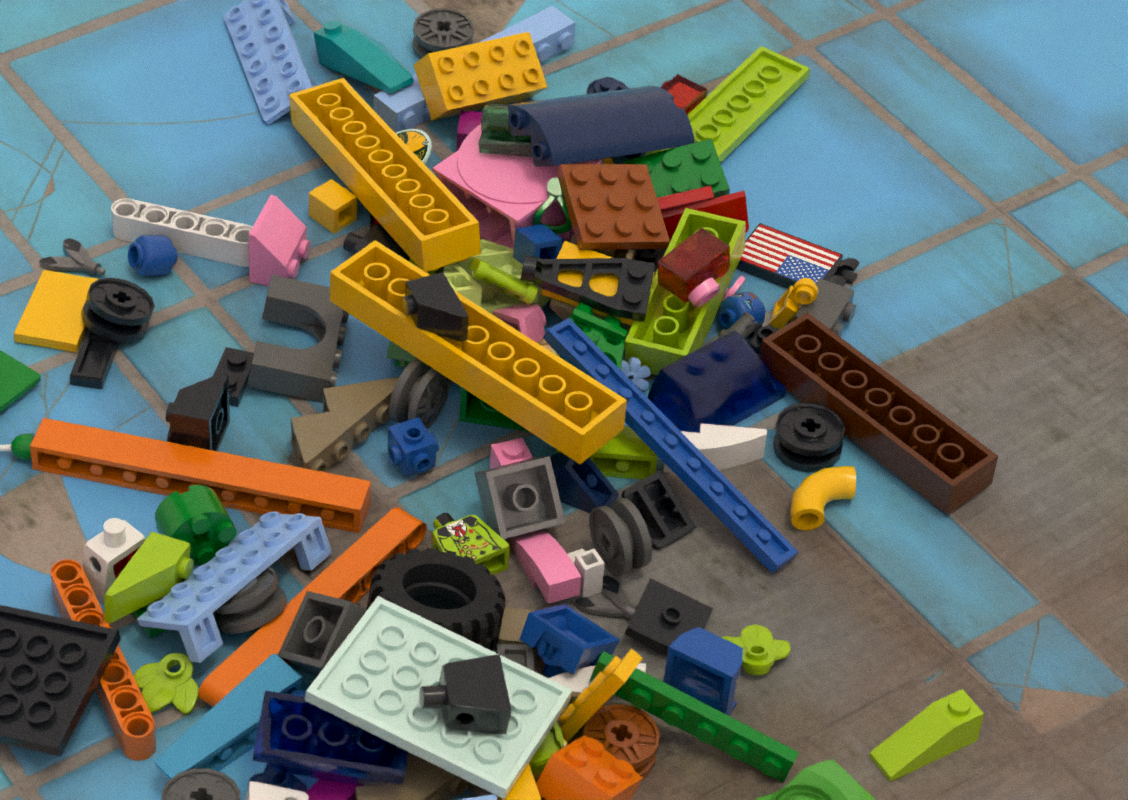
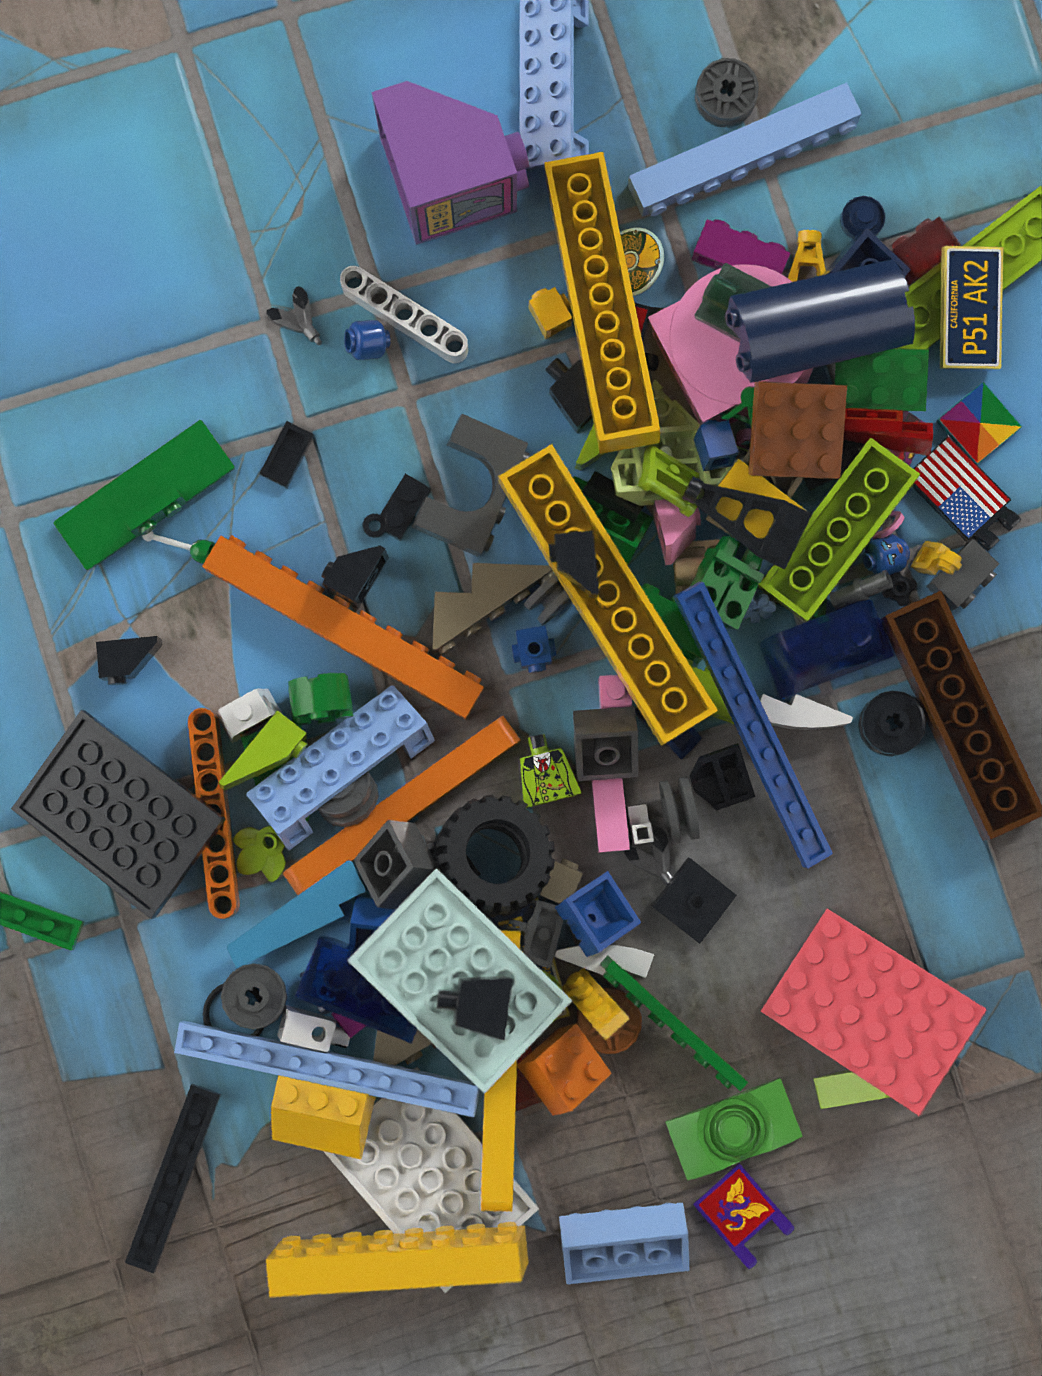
camera: 20 degrees right, 40 degrees up
yellow tile [14,270,98,353] -> none
black wheel [81,278,155,343] -> none
bright pink slope [249,195,310,286] -> none
teal wedge [313,21,414,94] -> none
yellow brick [413,32,548,121] -> none
clear red brick [658,228,730,303] -> none
blue brick [663,627,743,716] -> none
bright pink tile [688,278,720,307] -> none
lime plate [721,624,791,675] -> none
yellow cylinder [790,466,856,531] -> none
none -> medium lavender slope [371,81,529,245]
none -> coral plate [761,909,987,1117]
none -> tile [936,381,1022,464]
none -> tile [940,246,1003,369]

